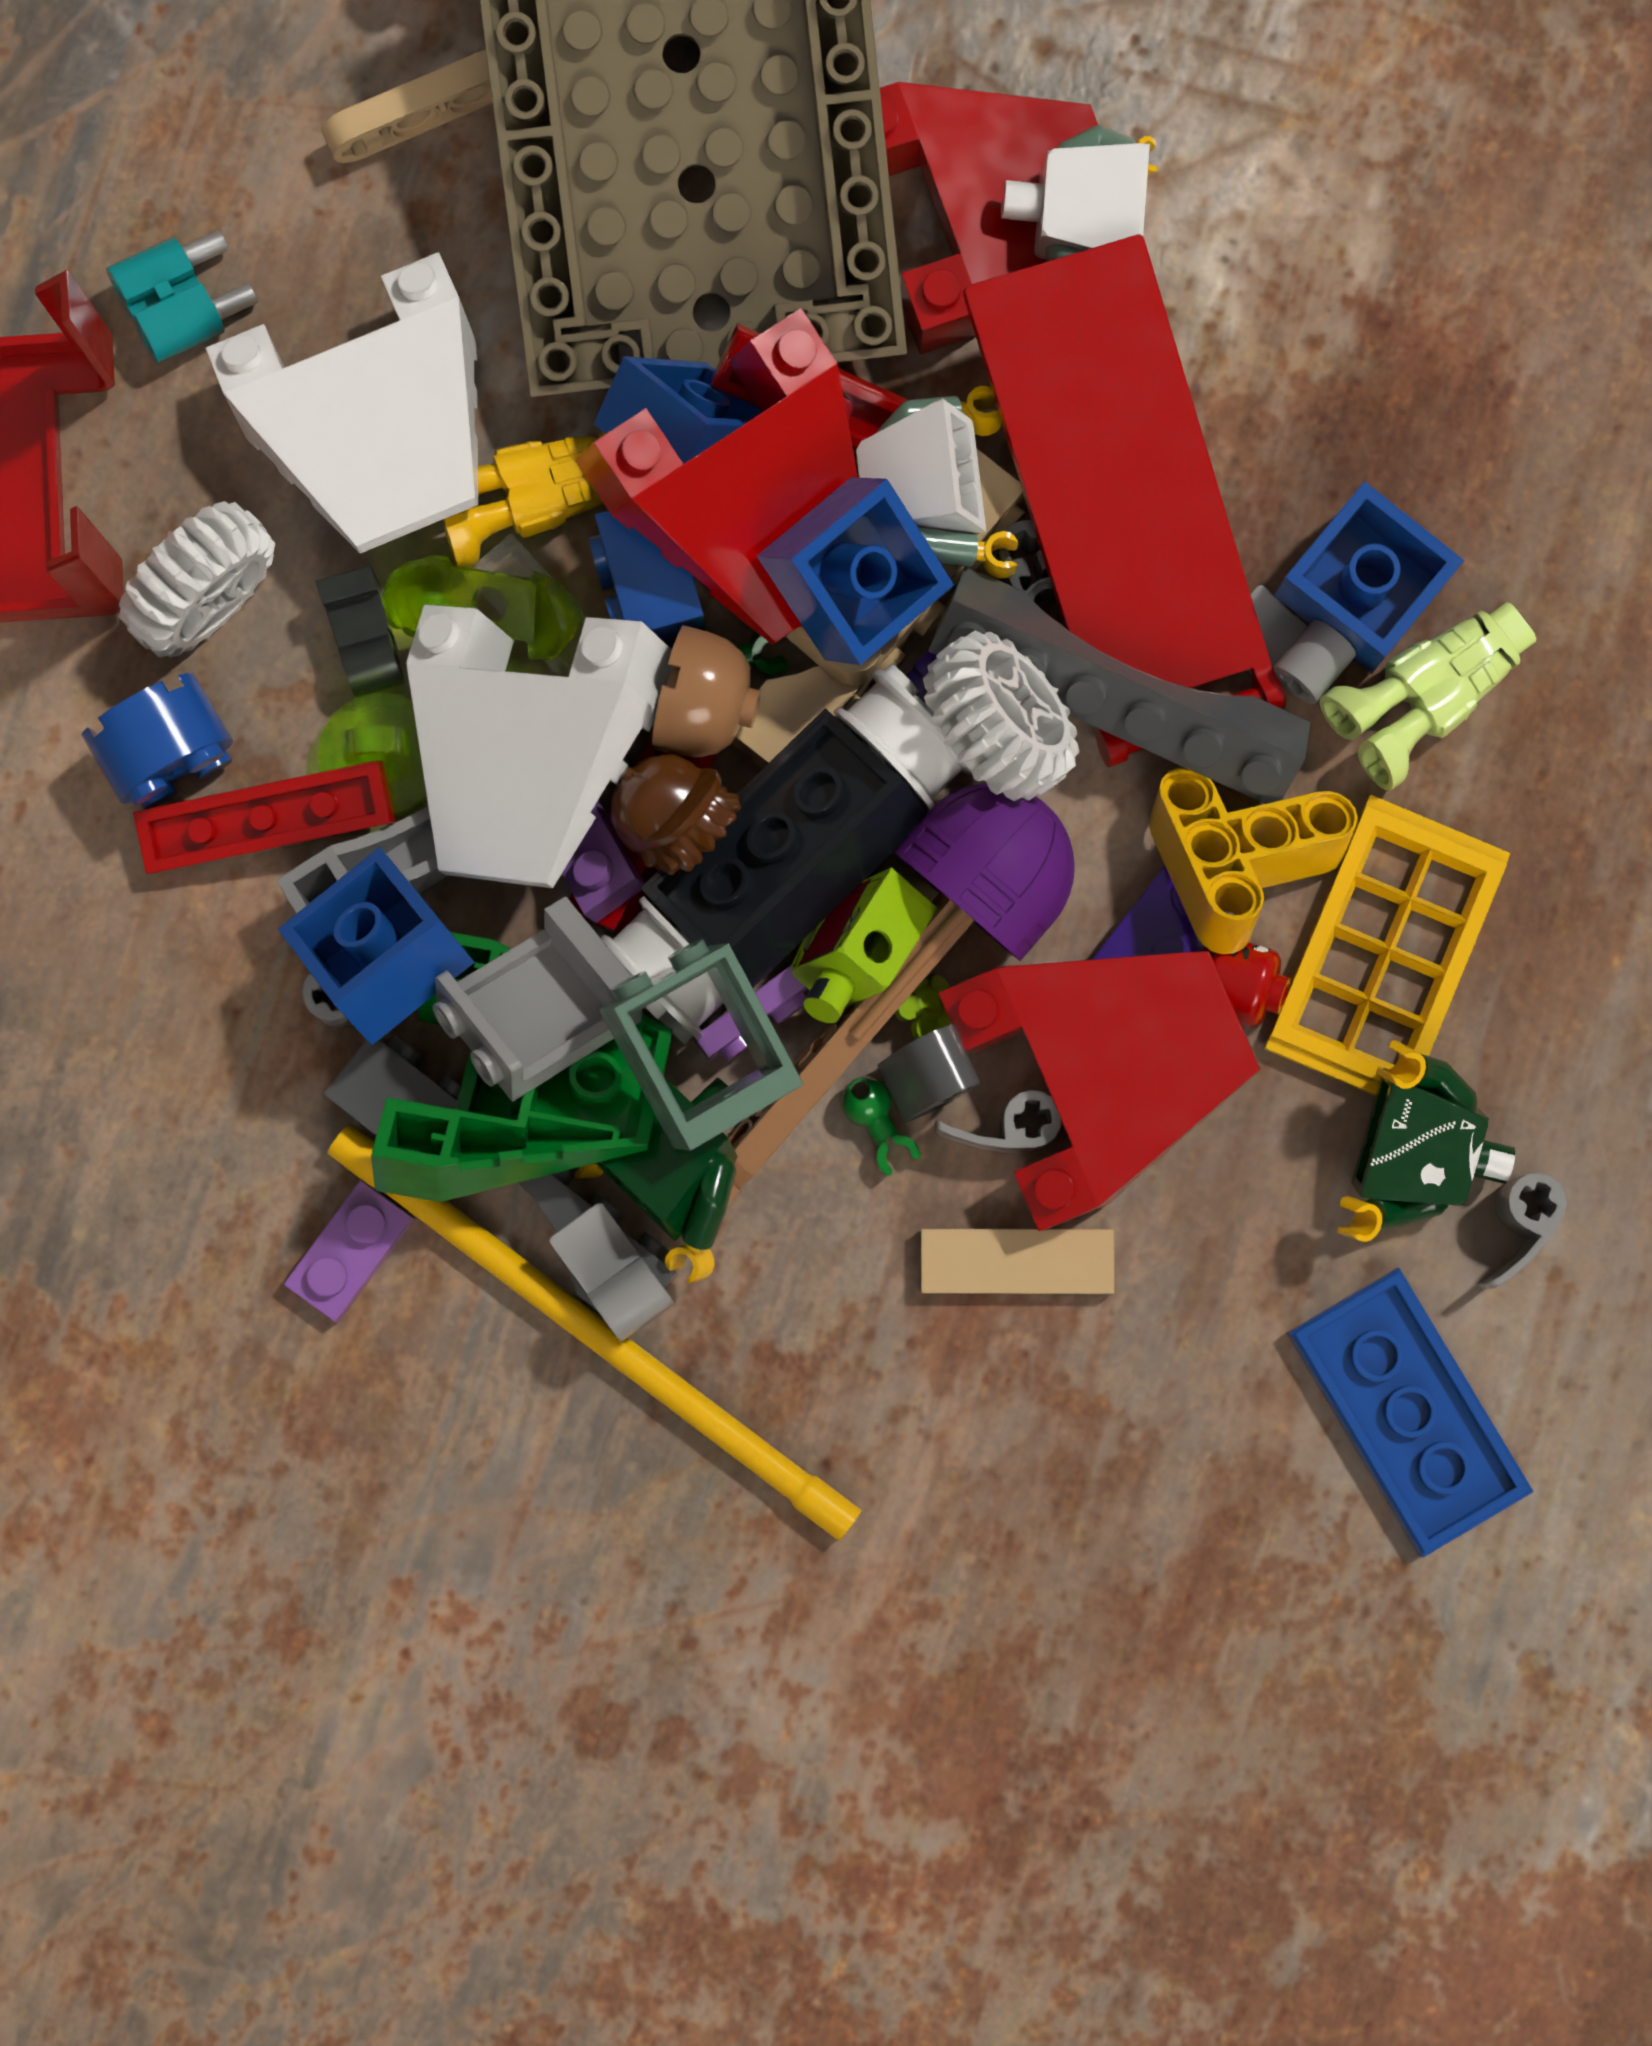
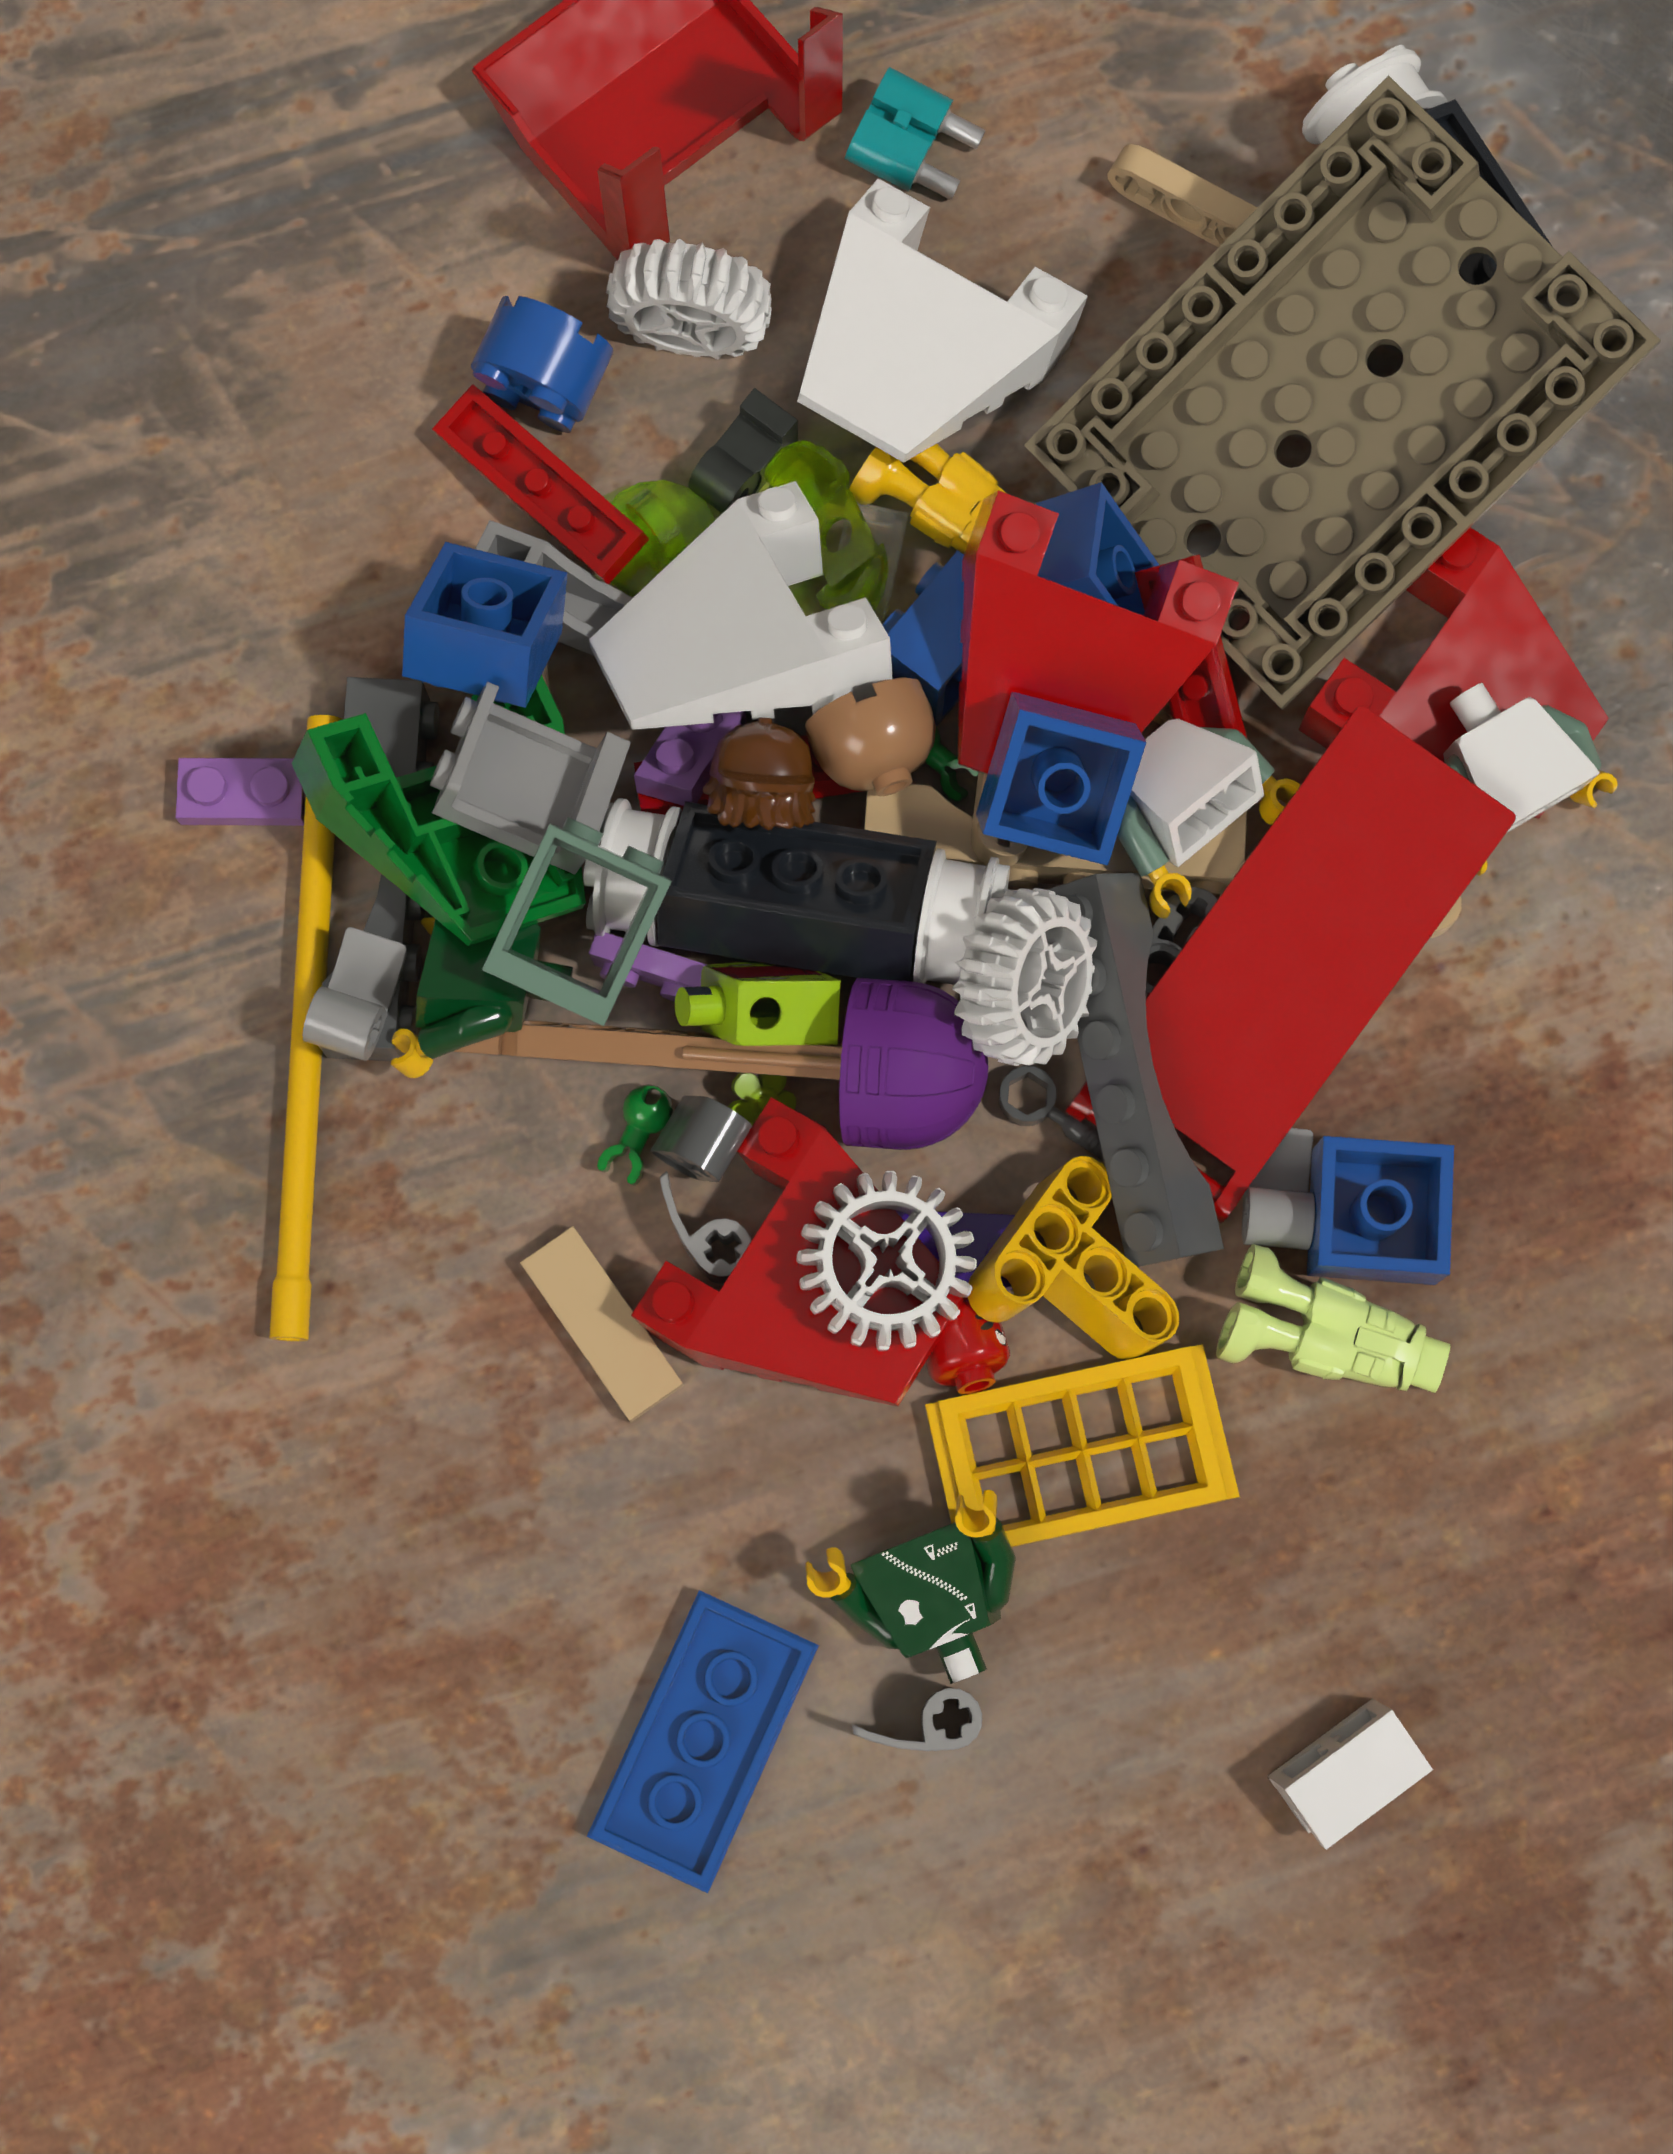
camera: 55 degrees right, 5 degrees down
none -> white gear [796,1171,977,1351]
none -> dark grey piece [999,1066,1104,1162]

